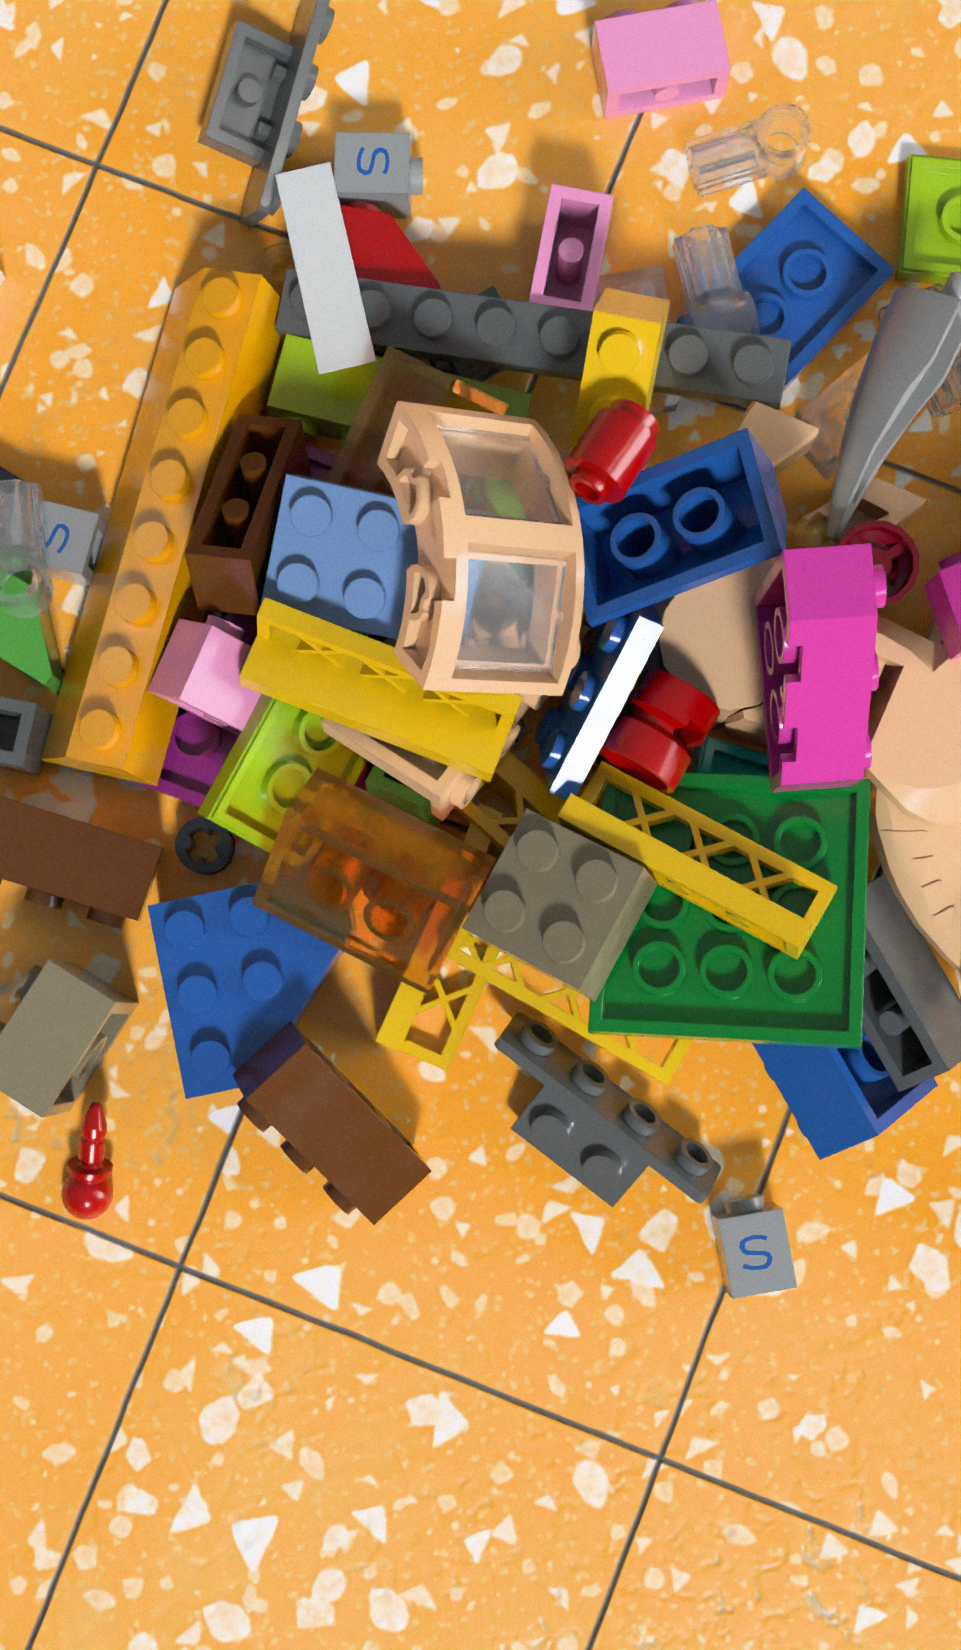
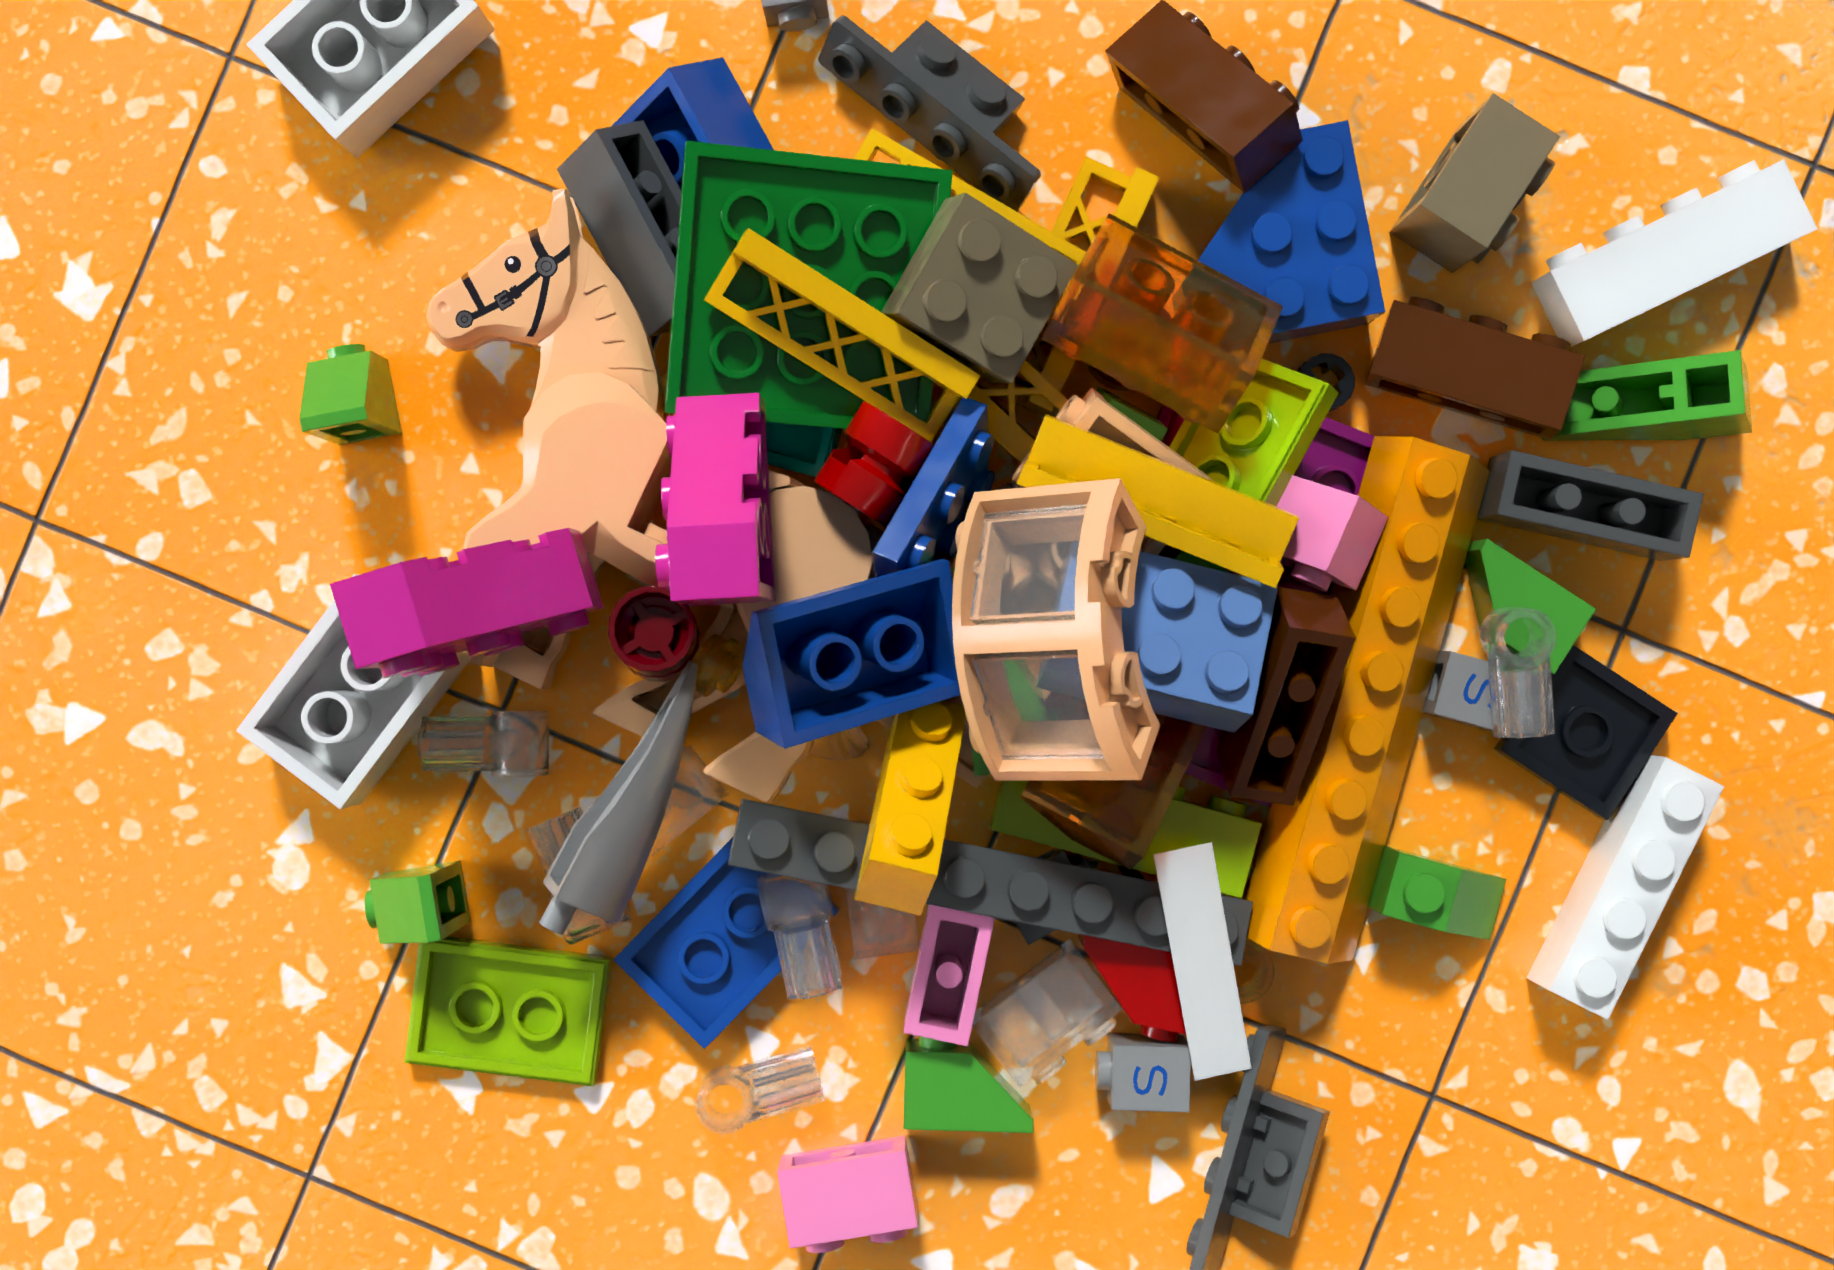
camera: 175 degrees right, 5 degrees up
red bar [61,1102,113,1220] -> none
red brick [564,399,660,505] -> none
none -> bright green slope [903,1036,1033,1133]
none -> clear brick [972,938,1123,1088]
none -> bright green slope [1368,845,1507,940]

